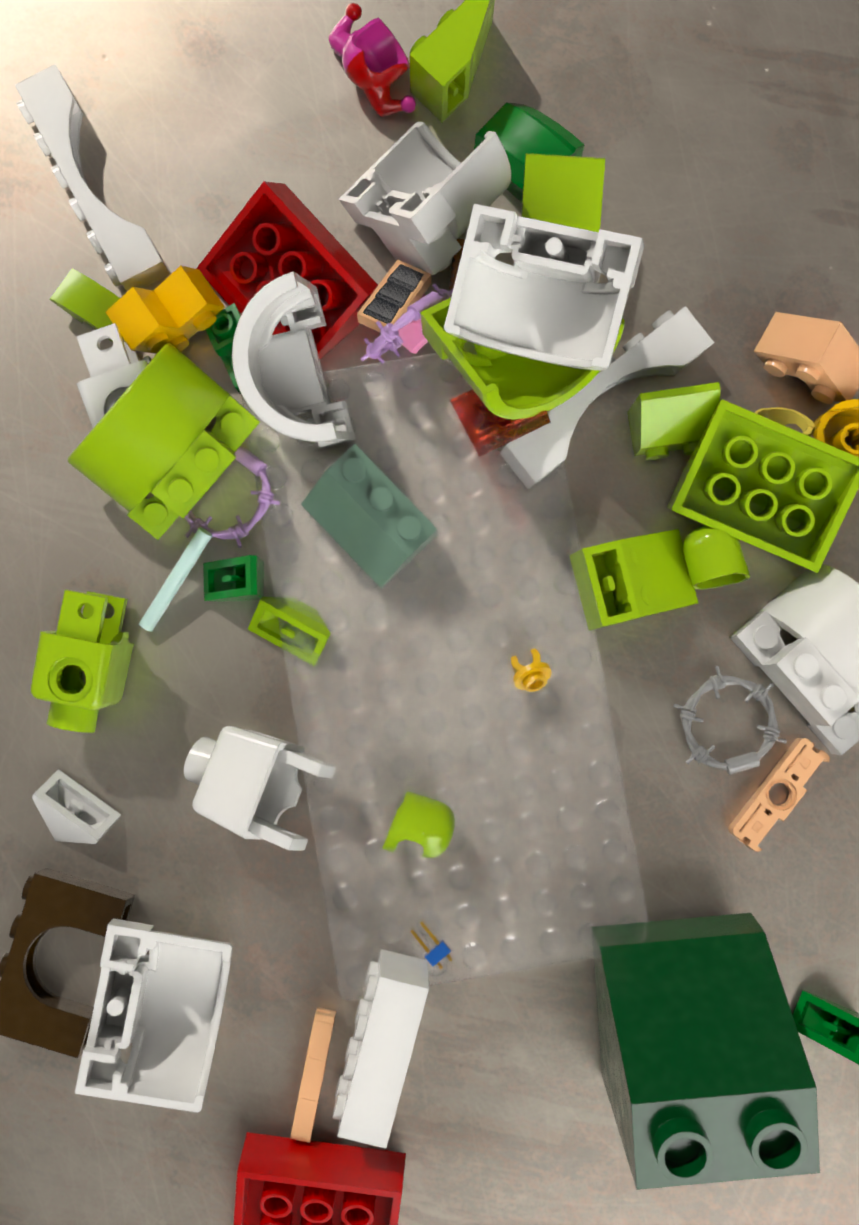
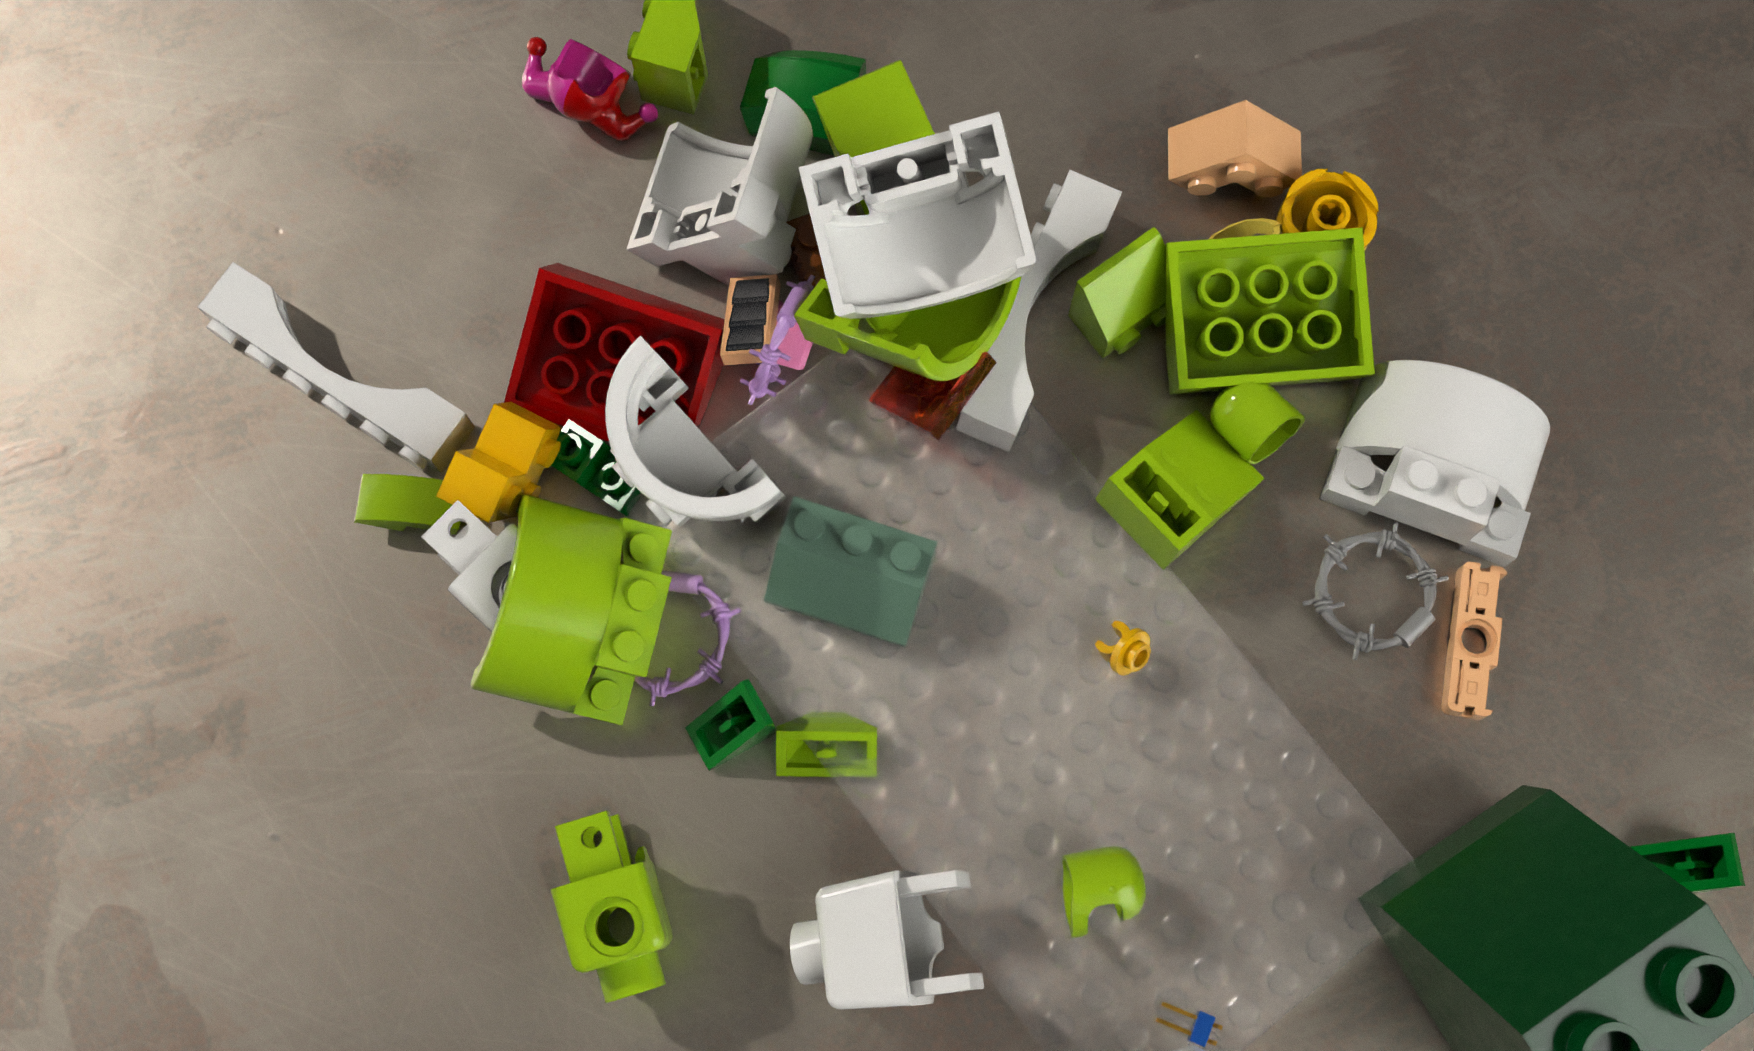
camera: 25 degrees left, 10 degrees down
light aqua bar [139,527,213,632] -> none

